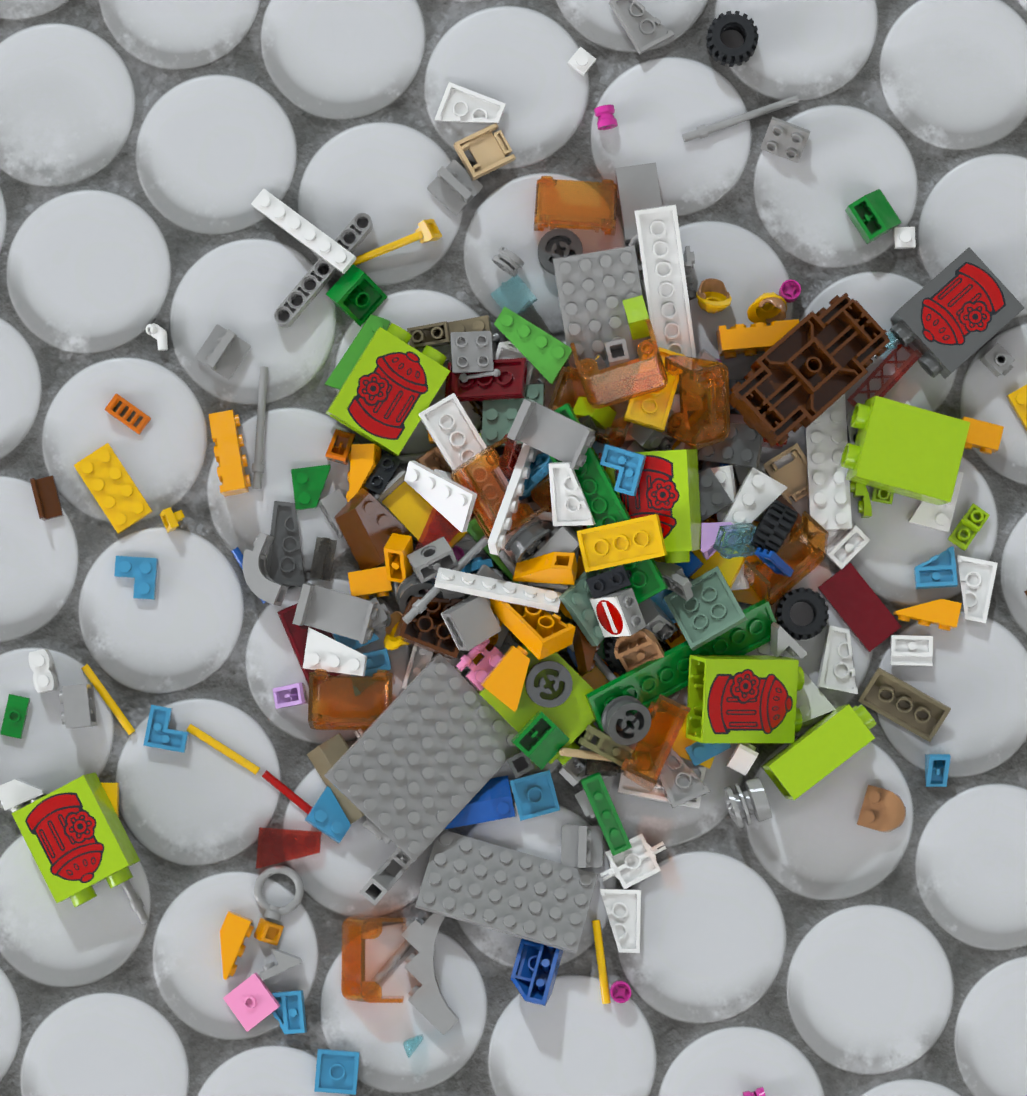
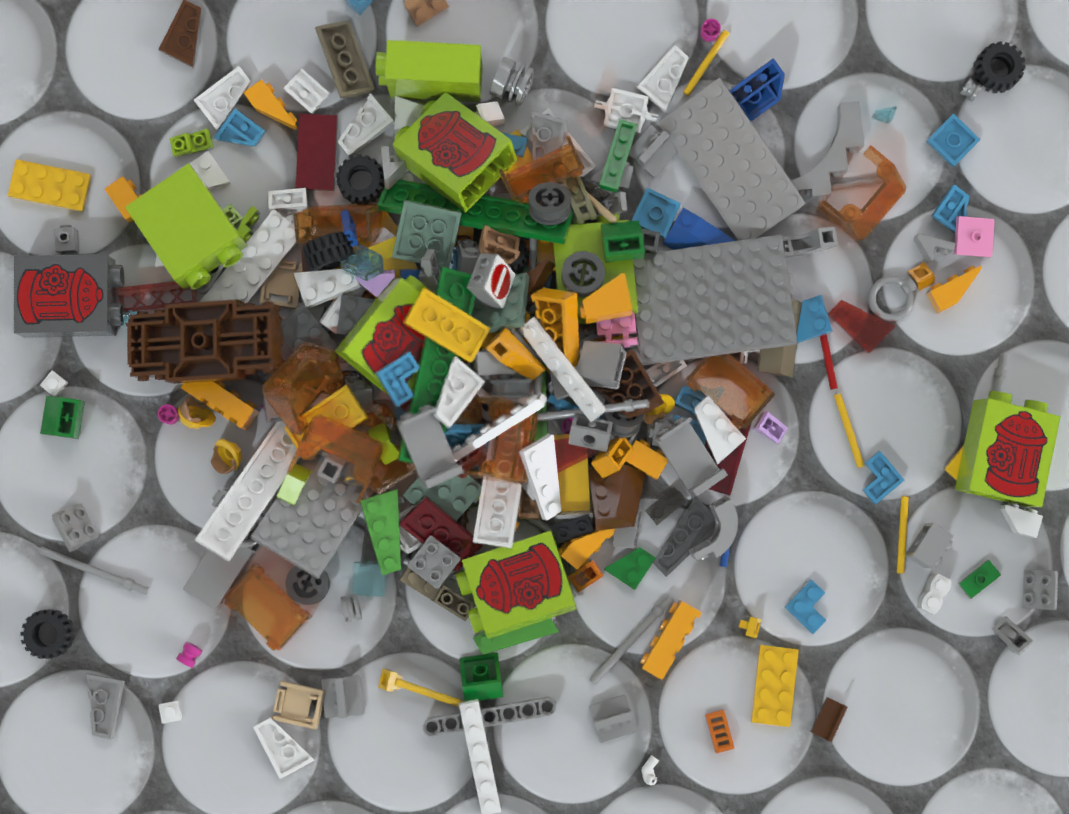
camera: 145 degrees left, 0 degrees up
light grey hinge [459,369,501,382] -> none
black hinge [586,565,632,599] -> none

